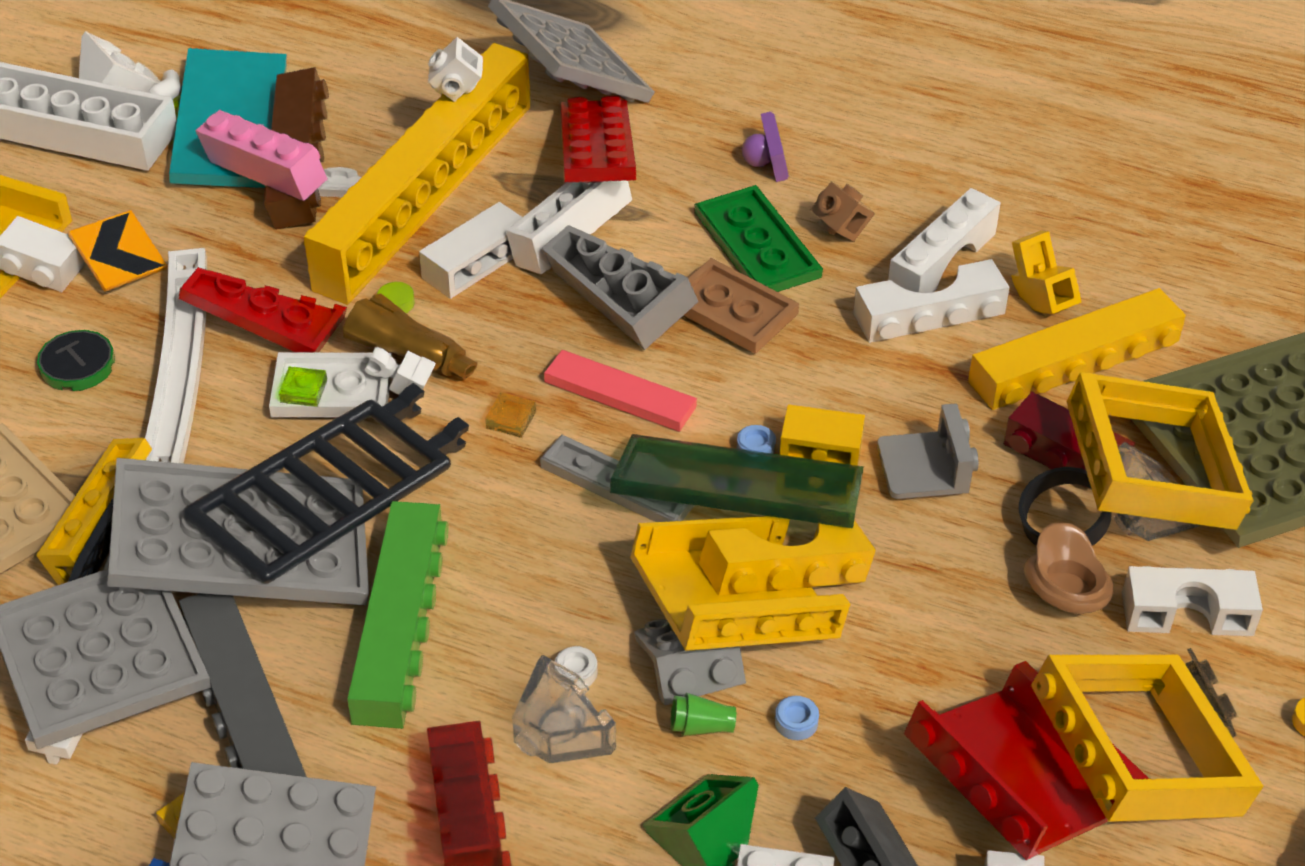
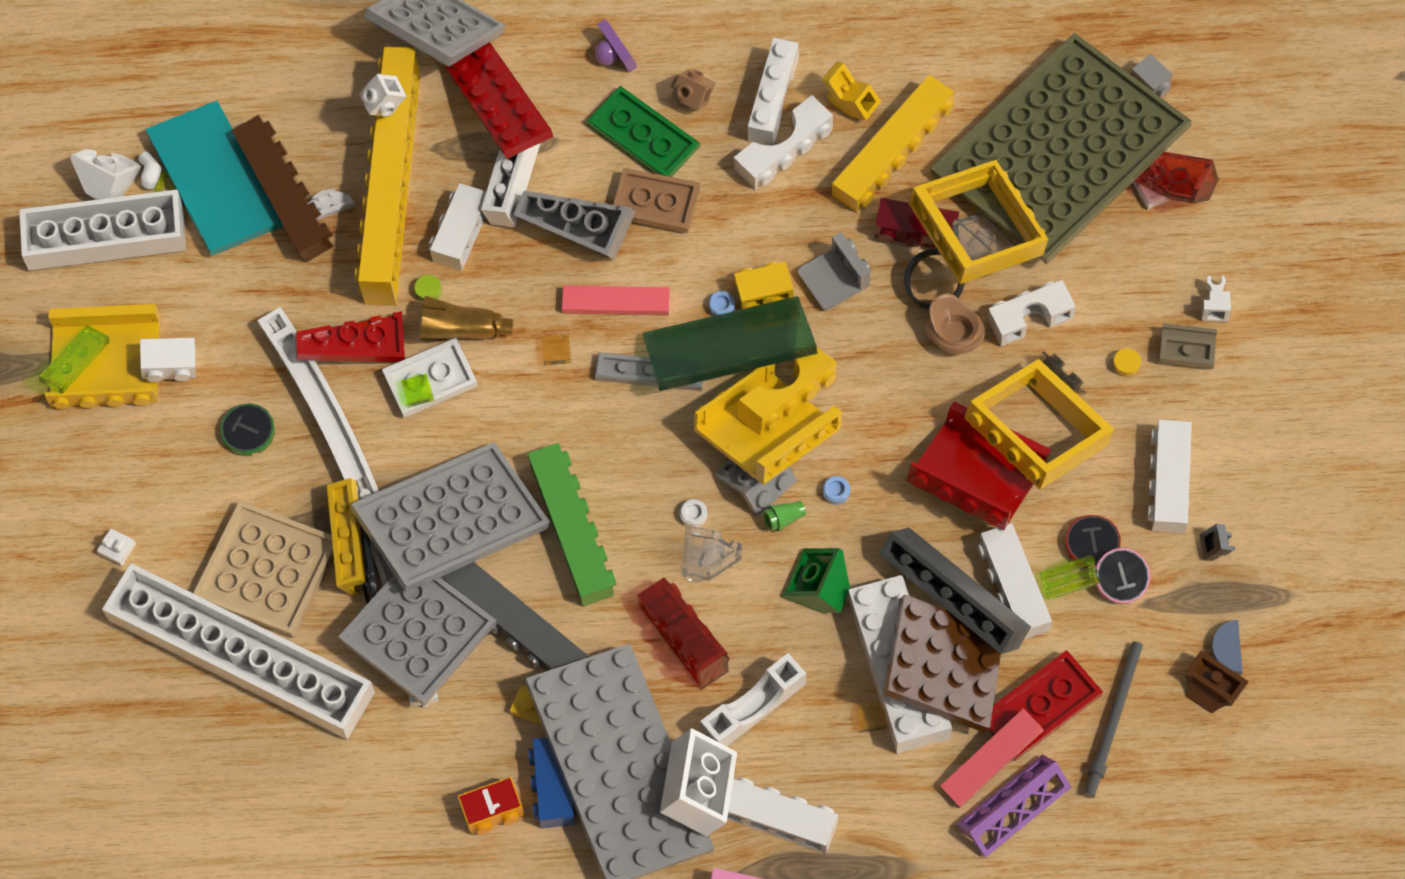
camera: 20 degrees left, 20 degrees up
light orange piece [68,210,168,292] -> none
black bar [183,383,469,584] -> none
bright pink brick [195,110,327,201] -> none
white piece [364,347,436,403] -> none

